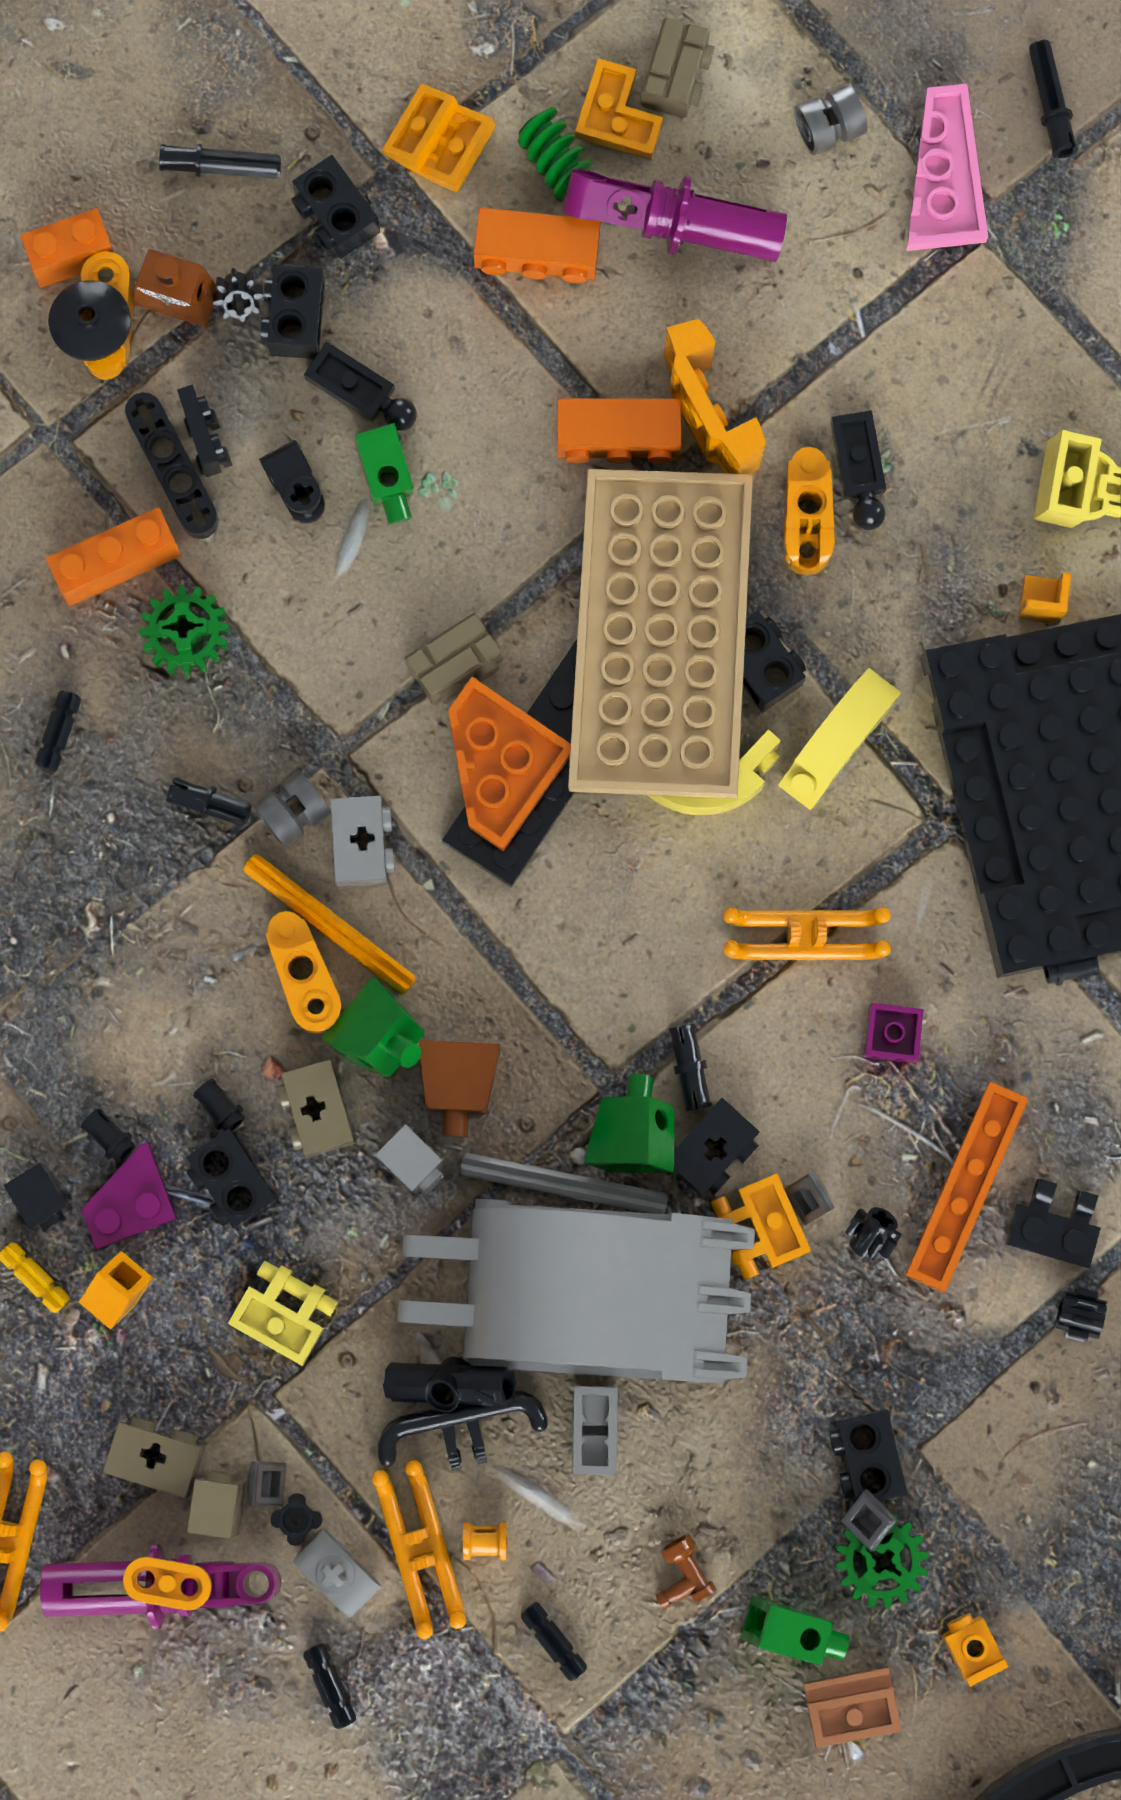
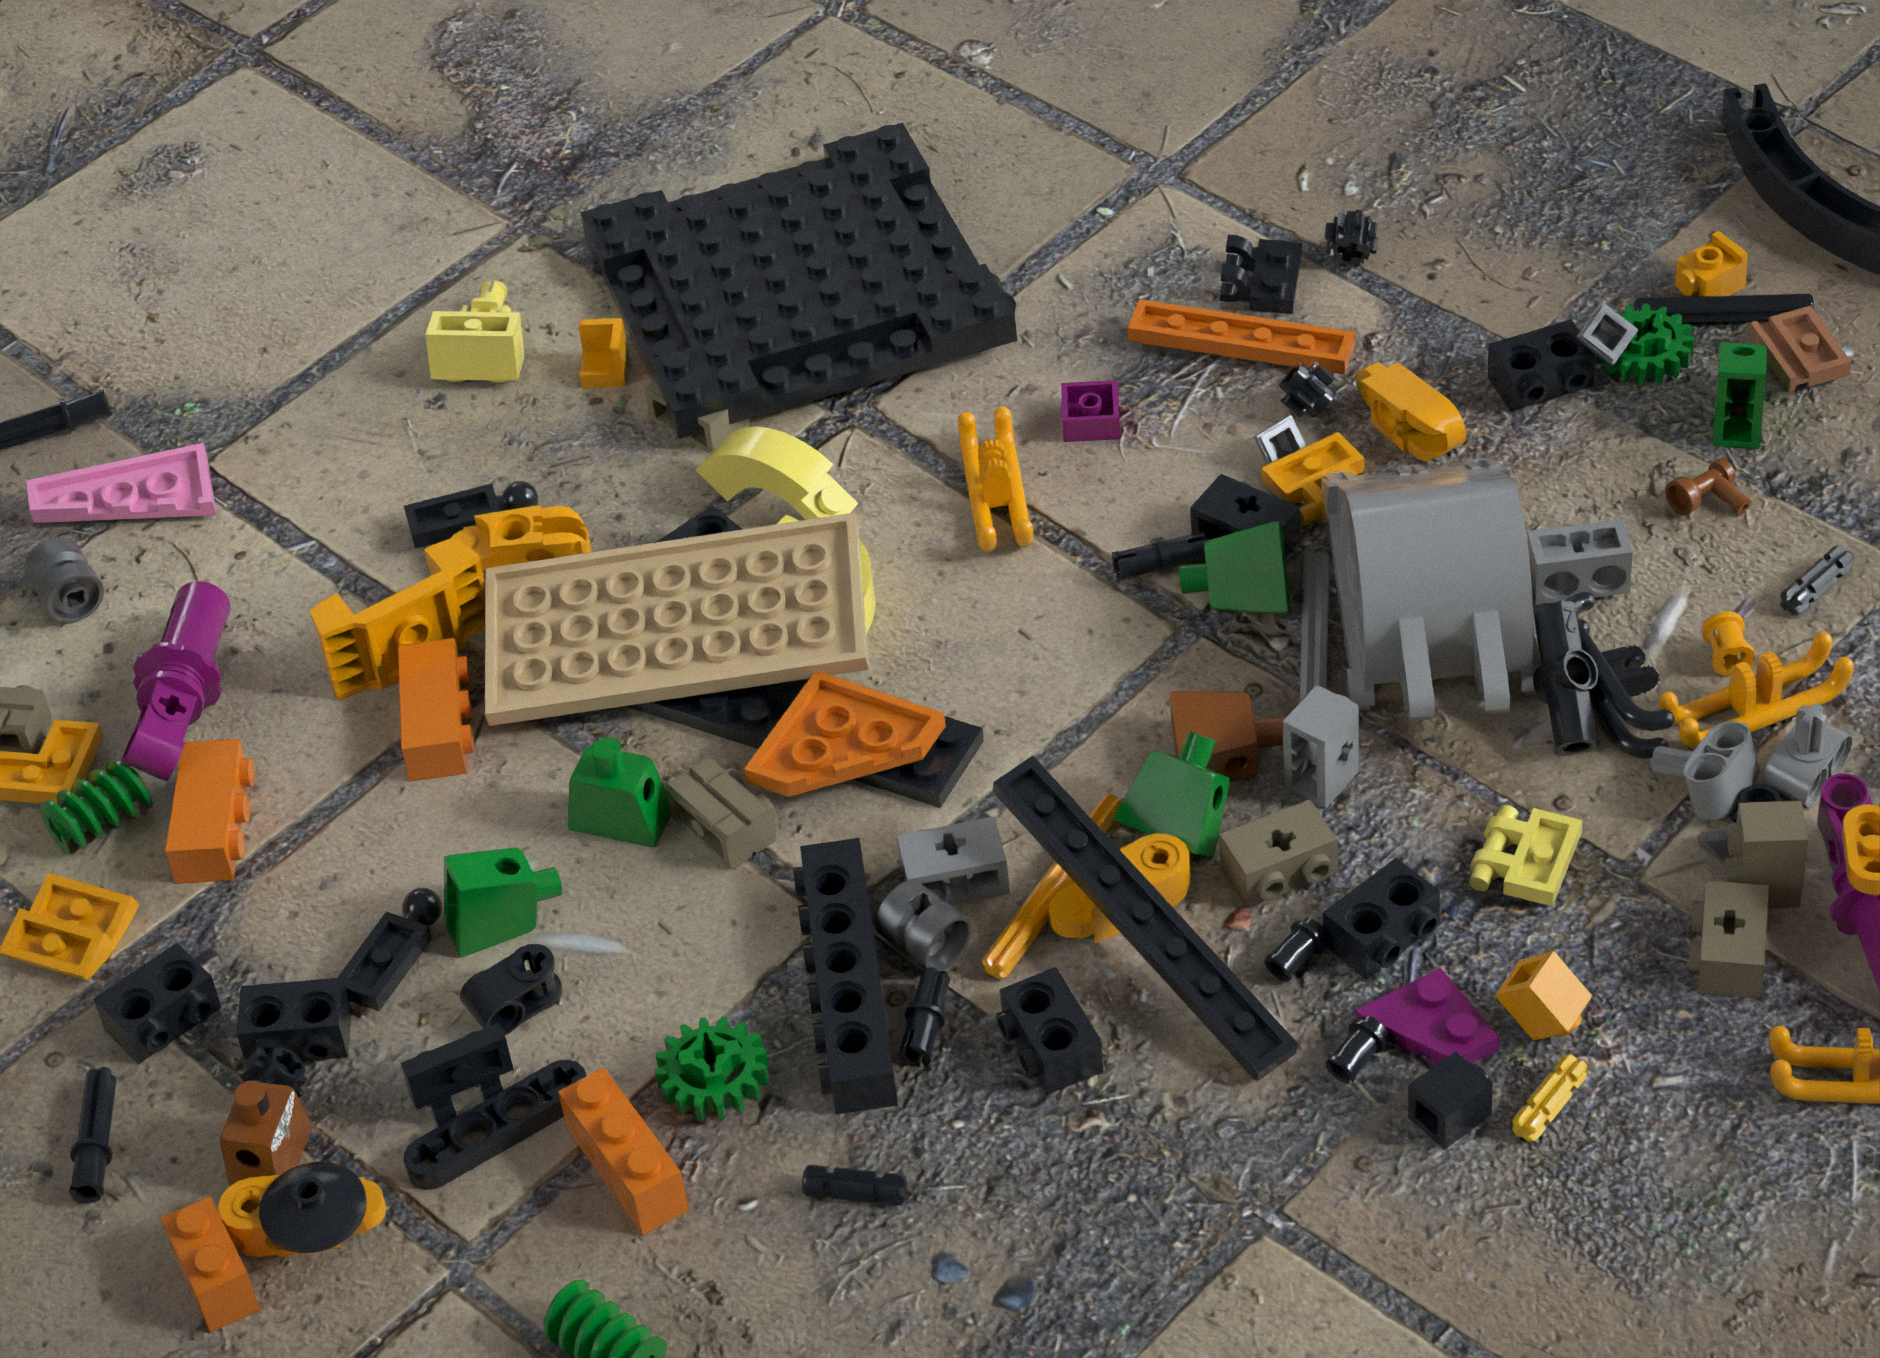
camera: 90 degrees left, 35 degrees down
none -> green torso [568,737,671,848]
none -> black brick [793,838,898,1115]
none -> black plate [993,755,1298,1082]
none -> black brick [996,967,1104,1095]
none -> light orange piece [1356,362,1466,461]
none -> black axle [1633,293,1814,324]
none -> light grey beam [1651,721,1760,820]

